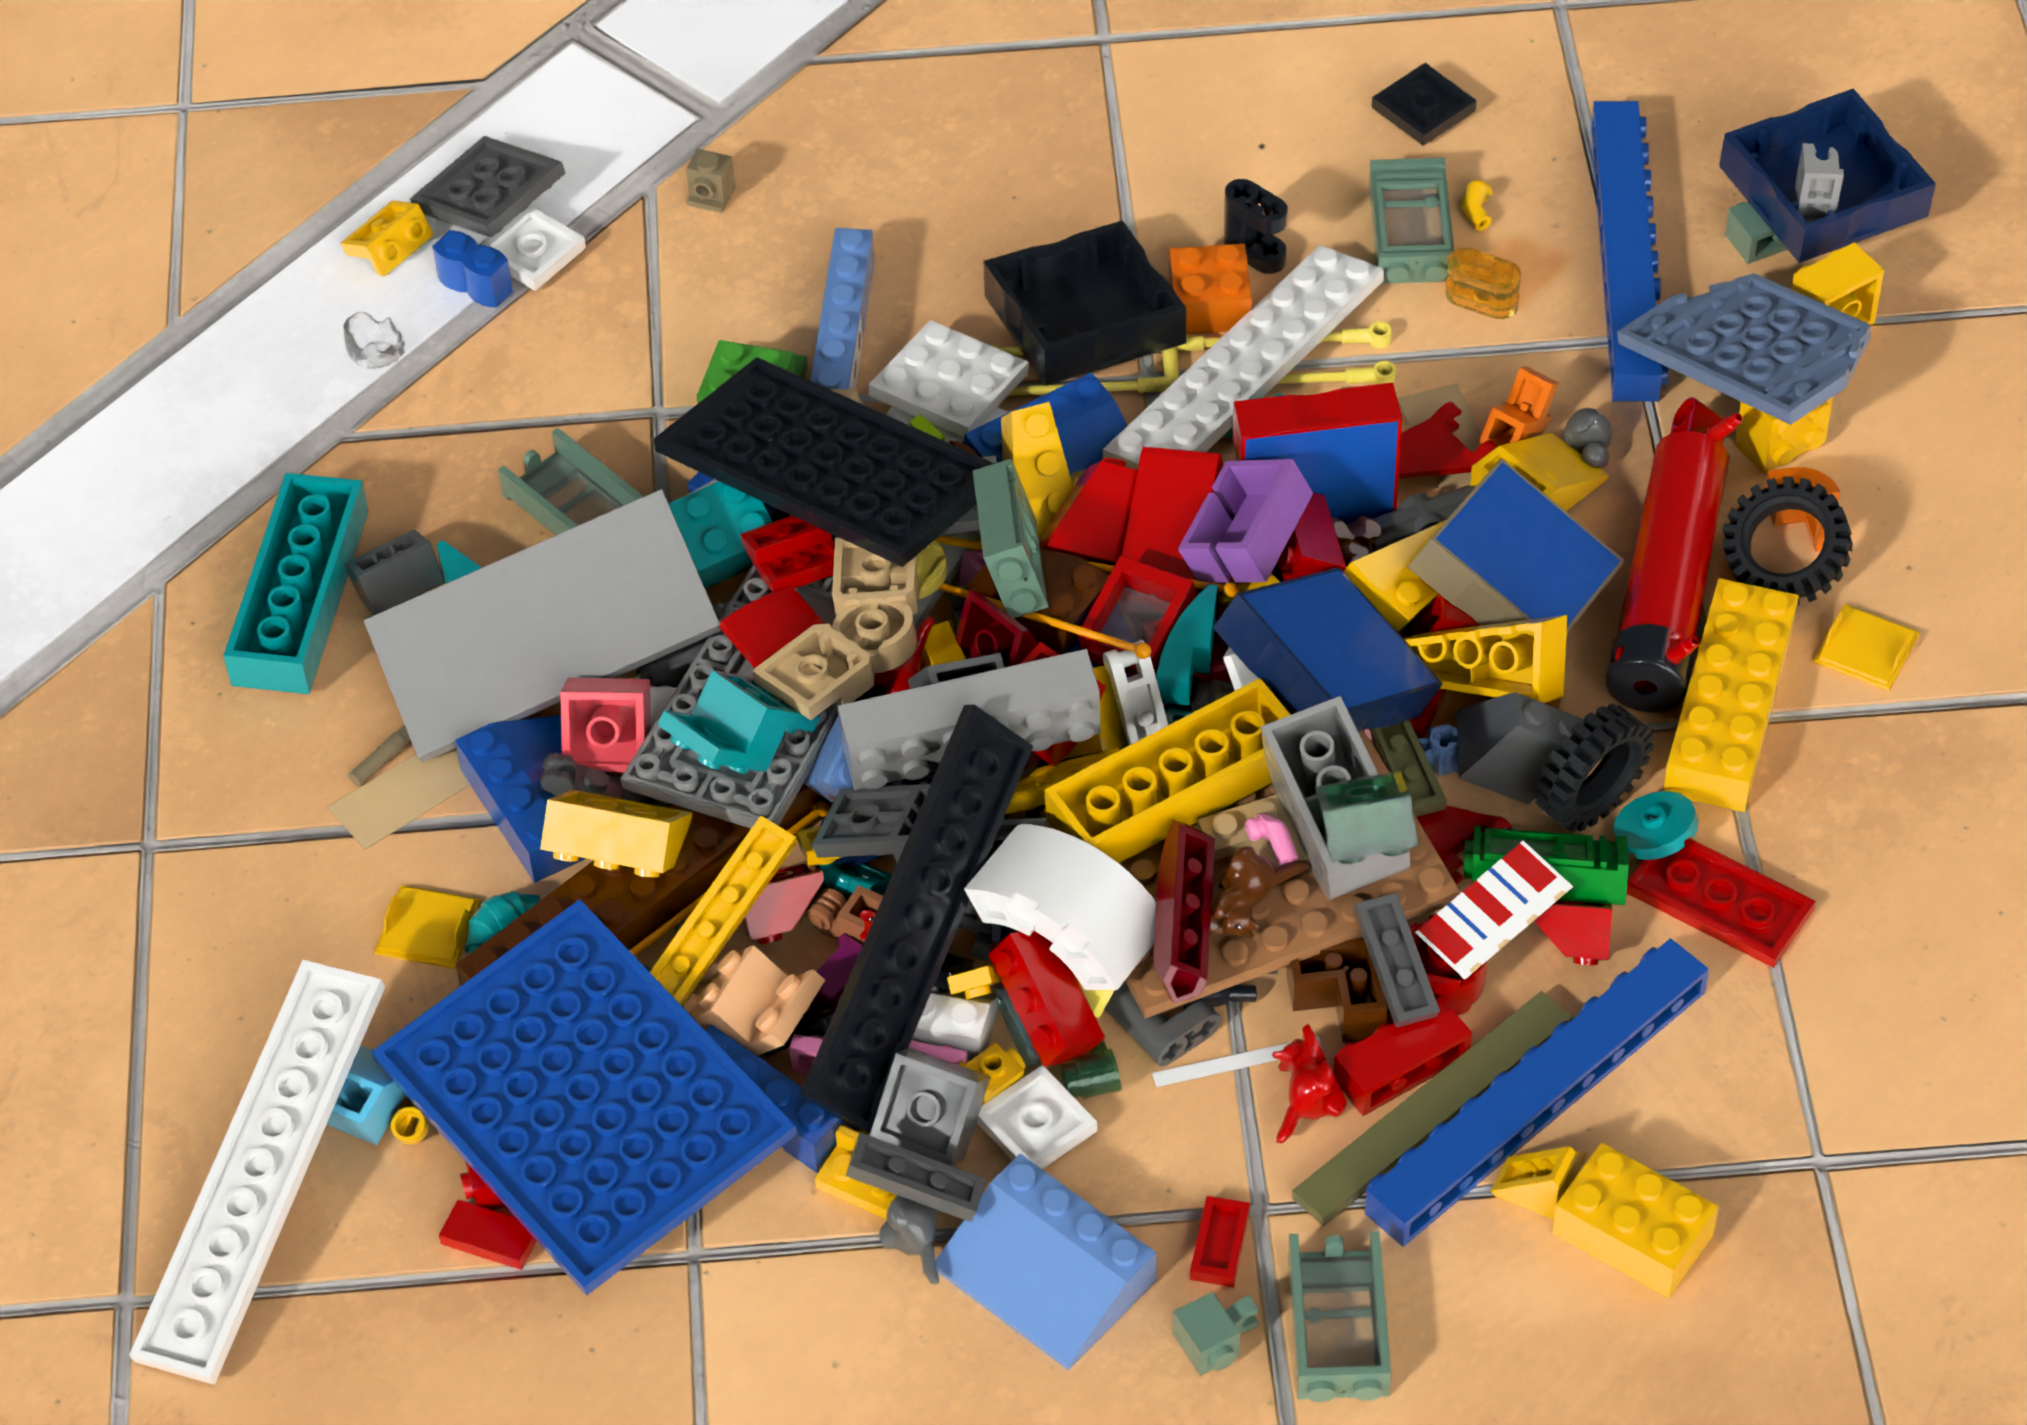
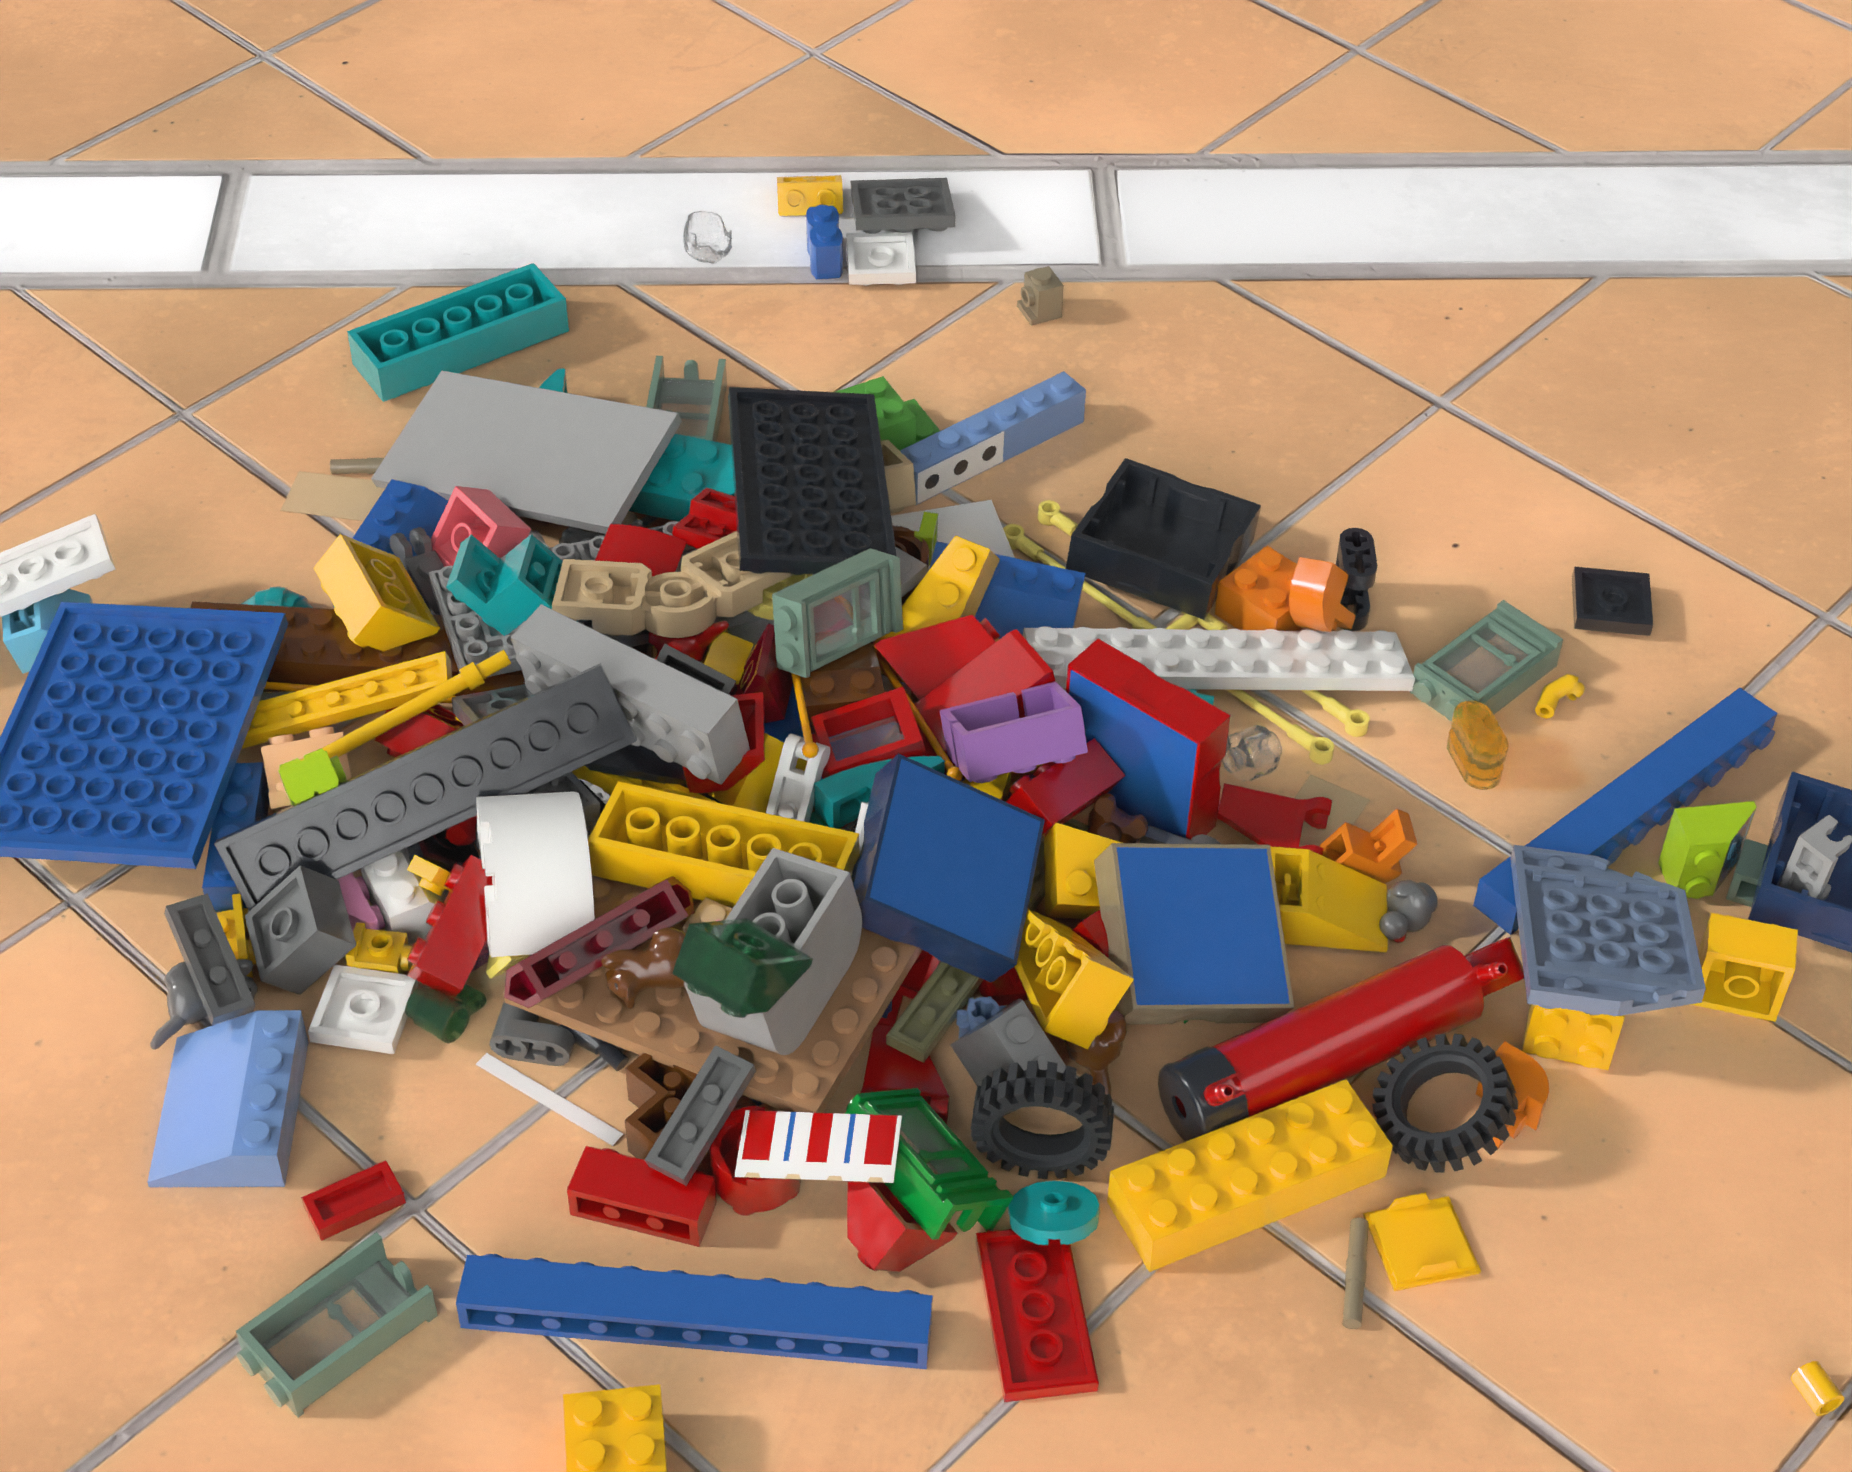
camera: 45 degrees right, 5 degrees down
dark grey brick [345,529,444,616] -> none
yellow piece [374,885,481,969] -> none
white plate [868,320,1029,437] -> none
sand green brick [1173,1292,1258,1376] -> none
red animal [1272,1024,1347,1144] -> none
olive tile [1292,991,1573,1226] -> none
yellow slope [1491,1146,1588,1220] -> none
none -> lime brick [278,748,347,805]
none -> yellow bar [301,650,512,761]
none -> orange brick [1289,557,1356,632]
none -> dark tan piece [1342,1218,1369,1329]
none -> lime slope [1658,801,1757,899]

